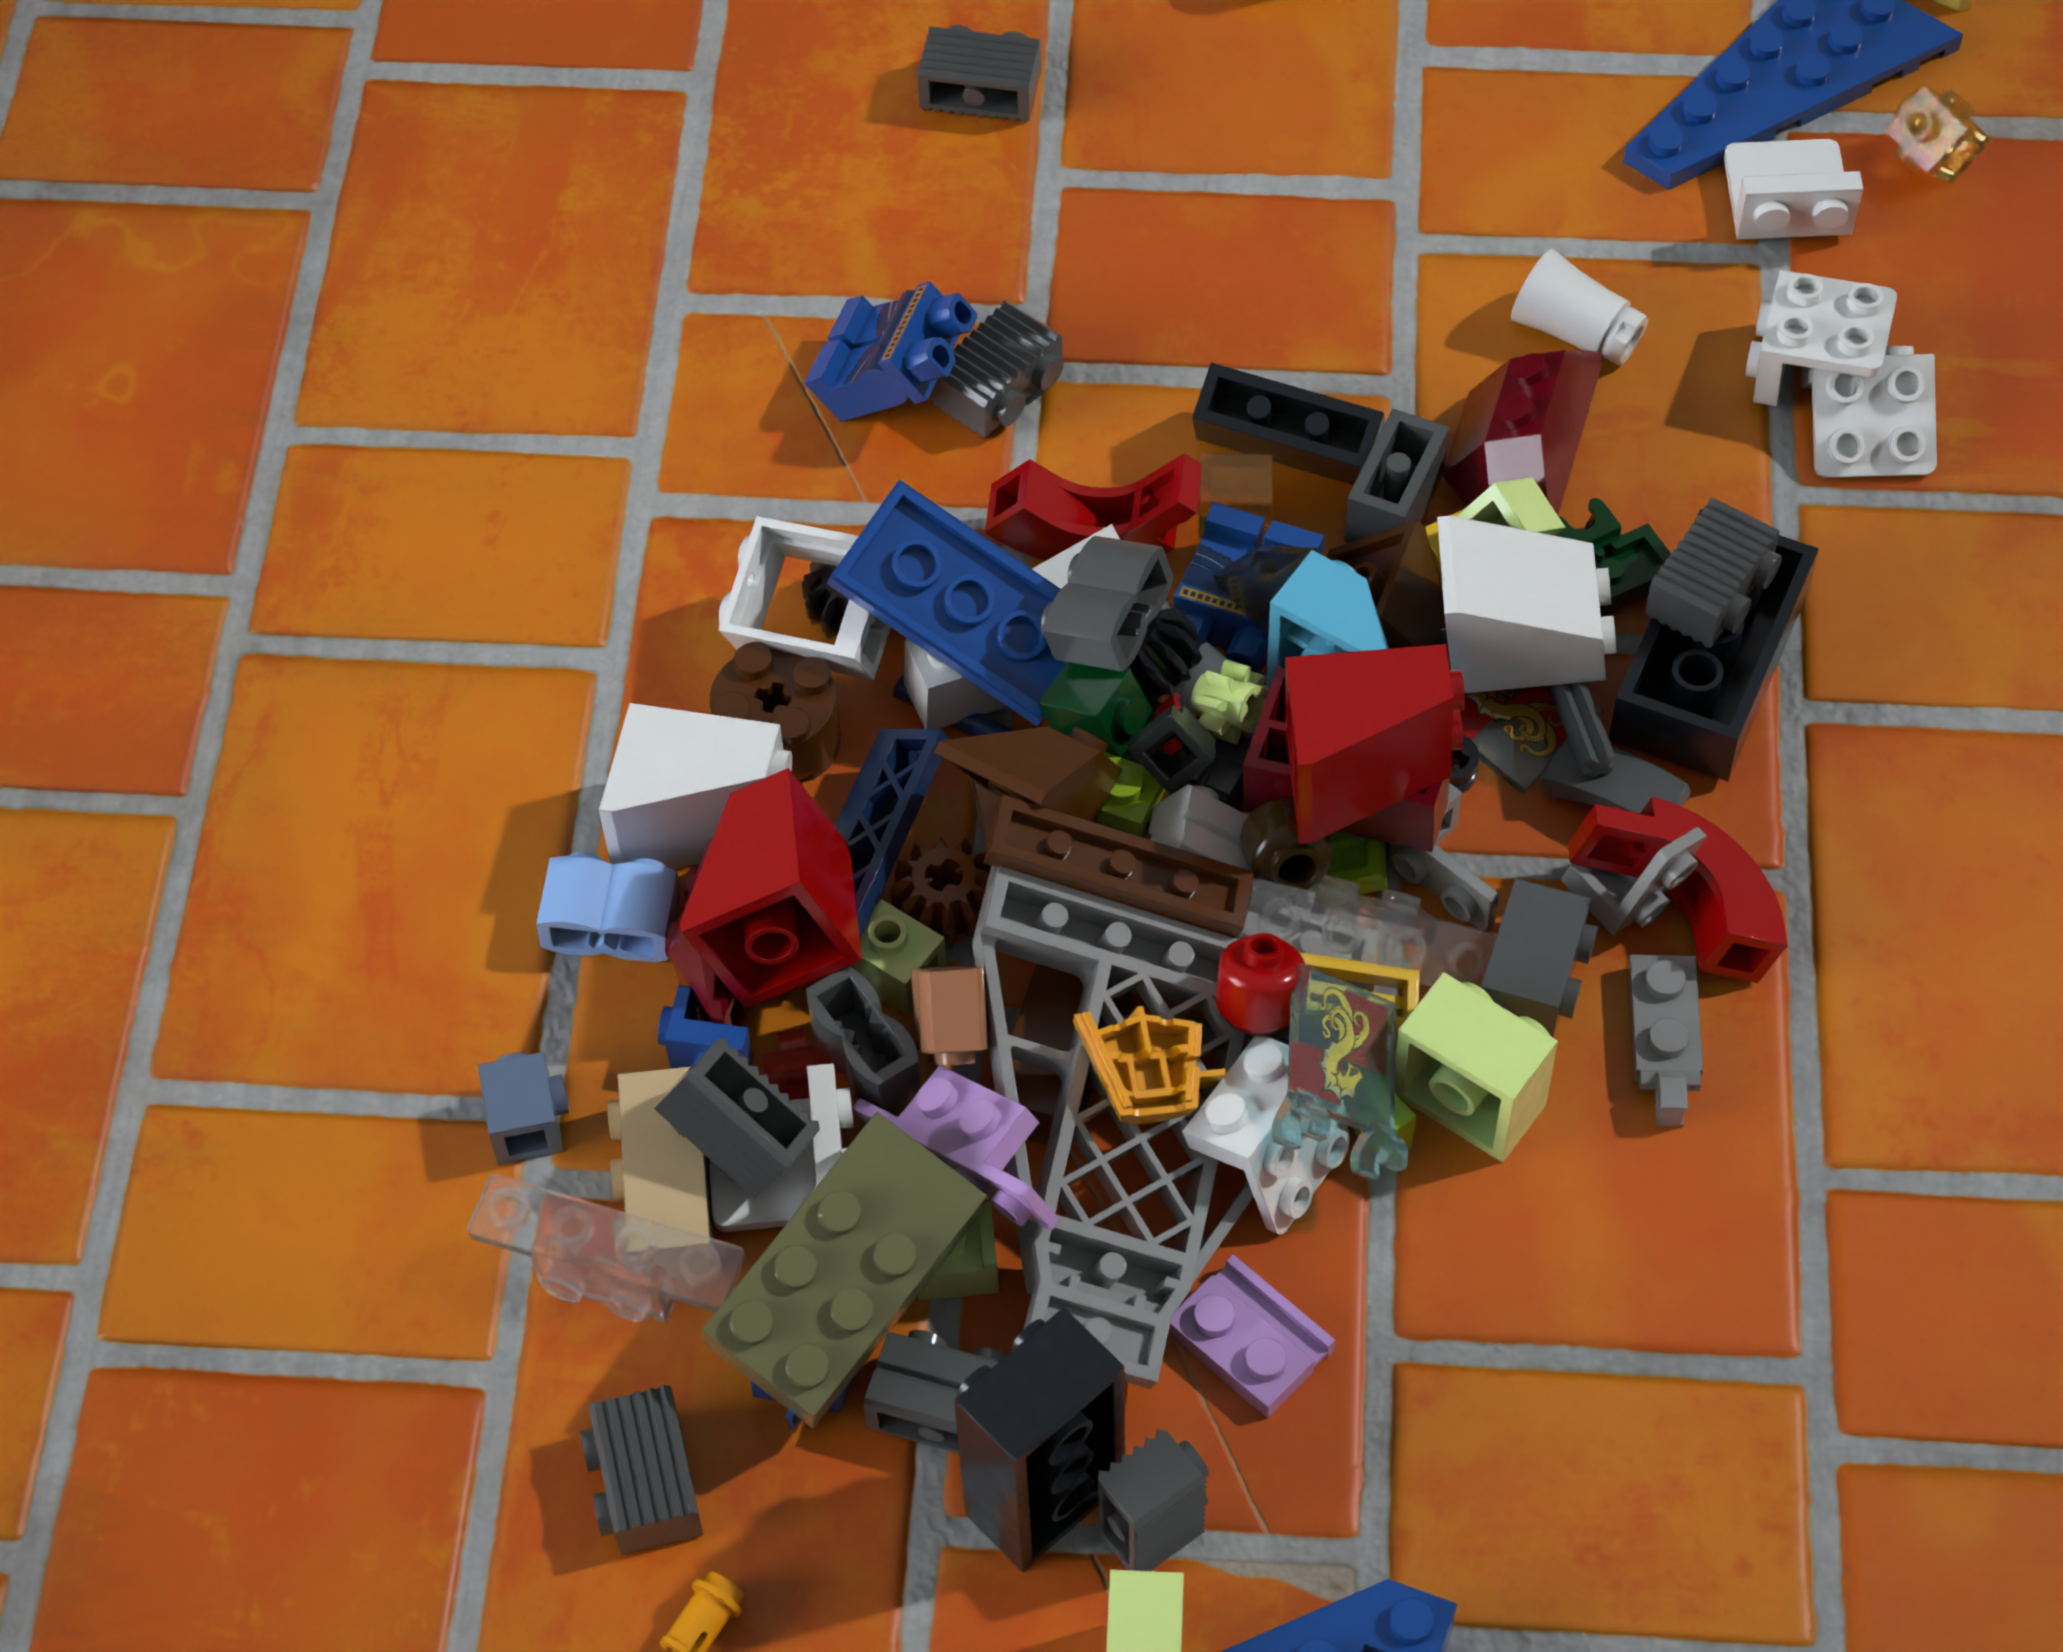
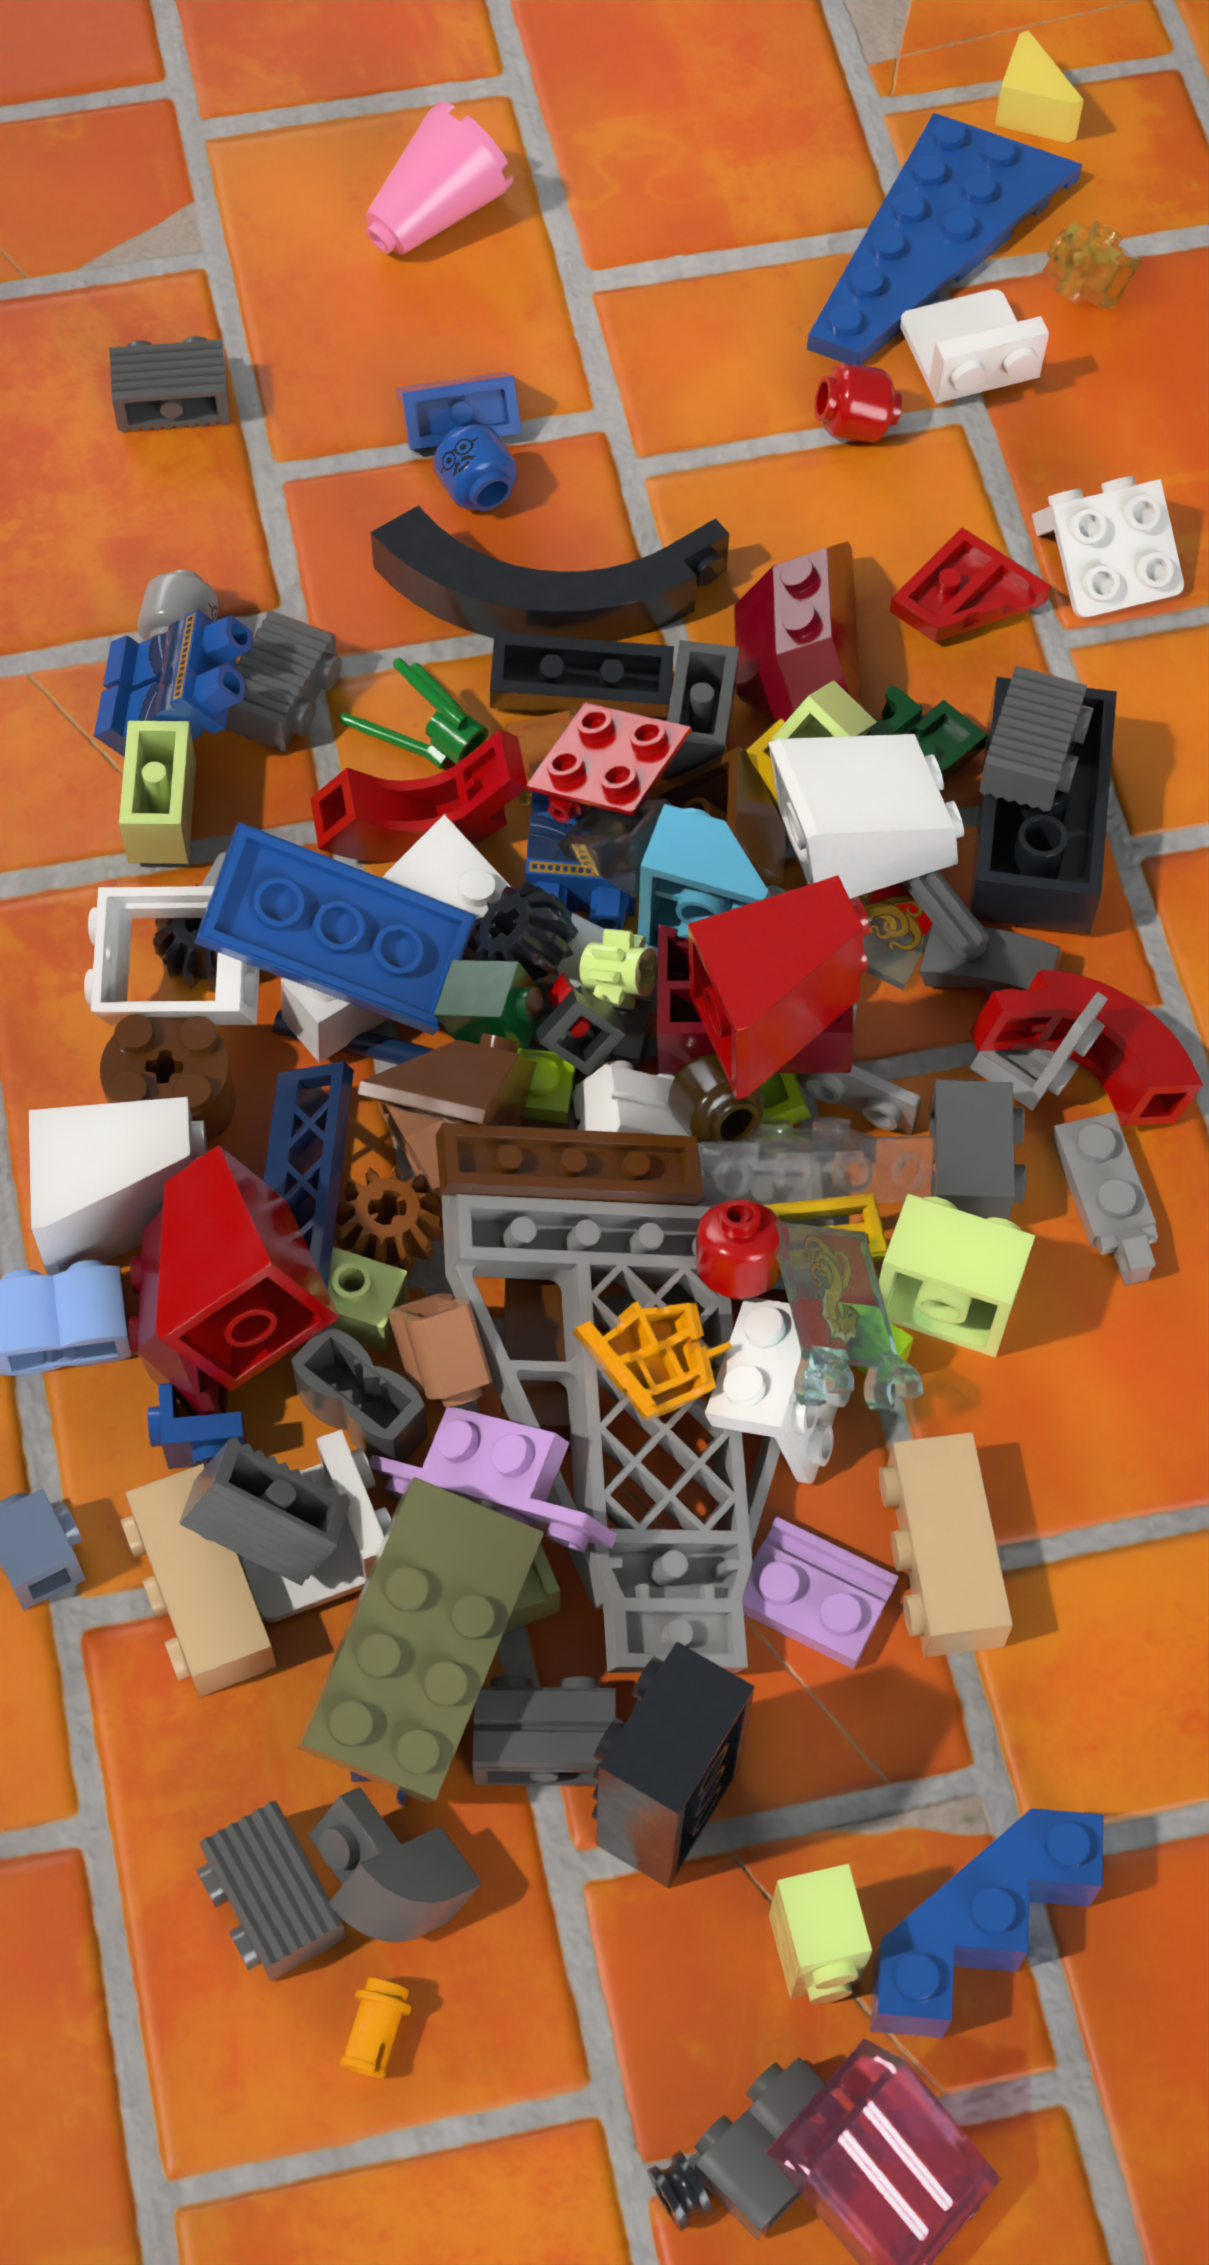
camera: 20 degrees left, 5 degrees up
clear bracket [467,1174,745,1323] -> none
clear red tile [761,1028,830,1100] -> none
dark grey brick [1041,536,1173,672] -> none
dark grey brick [1098,1430,1209,1571] -> none
white plant [1511,248,1649,366] -> none
white bracket [1745,270,1897,406] -> none
none -> yellowish green brick [119,721,196,864]
none -> light grey head [137,570,219,641]
none -> dark grey brick [309,1787,482,1942]
none -> green plant [339,658,489,769]
none -> black arch [371,505,729,641]
none -> blue panel [396,371,522,450]
none -> blue head [433,424,517,511]
none -> hinge [526,703,691,823]
none -> red head [814,364,902,443]
none -> tan brick [879,1432,1013,1658]
none -> red wing [889,527,1051,643]

